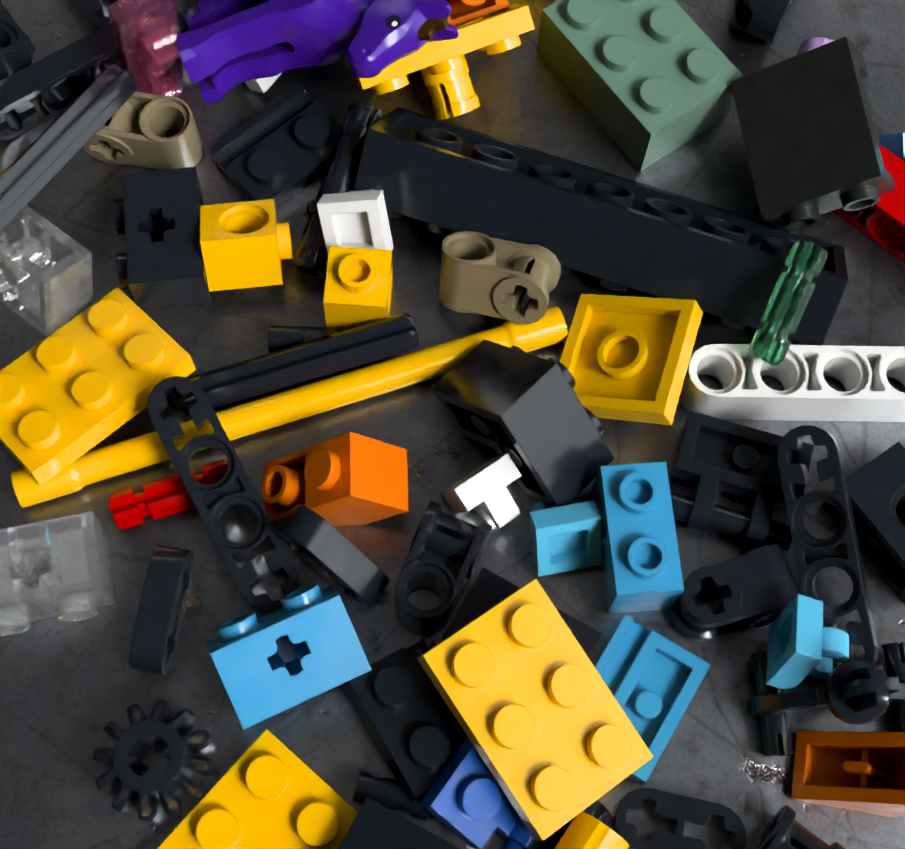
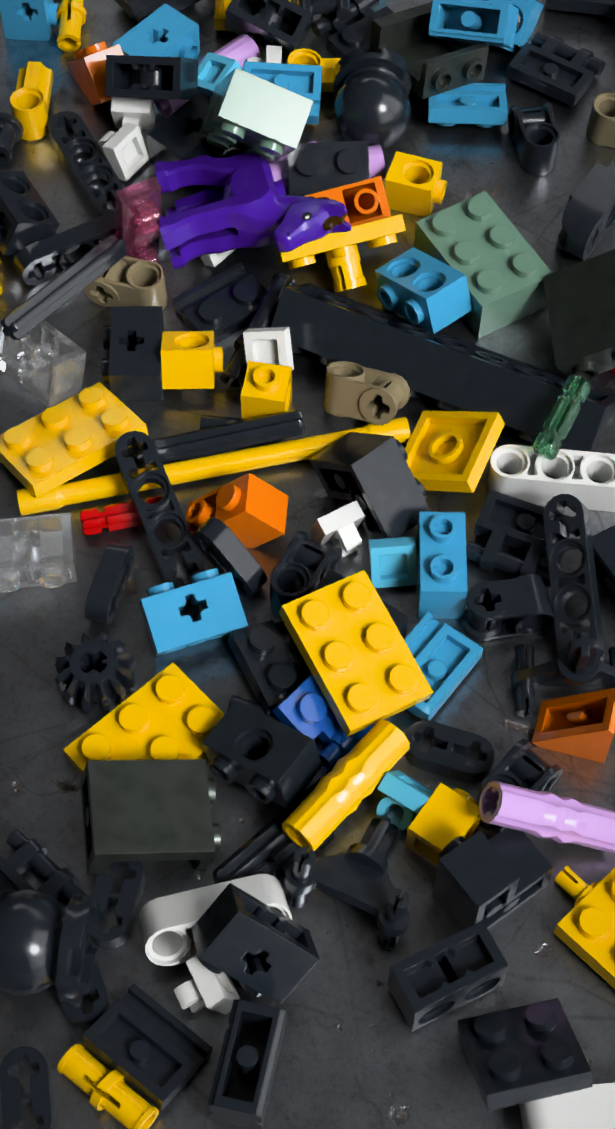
camera: 10 degrees right, 10 degrees down
medium azure tile [766,594,849,692] -> none
none -> dark azure brick [375,247,473,334]

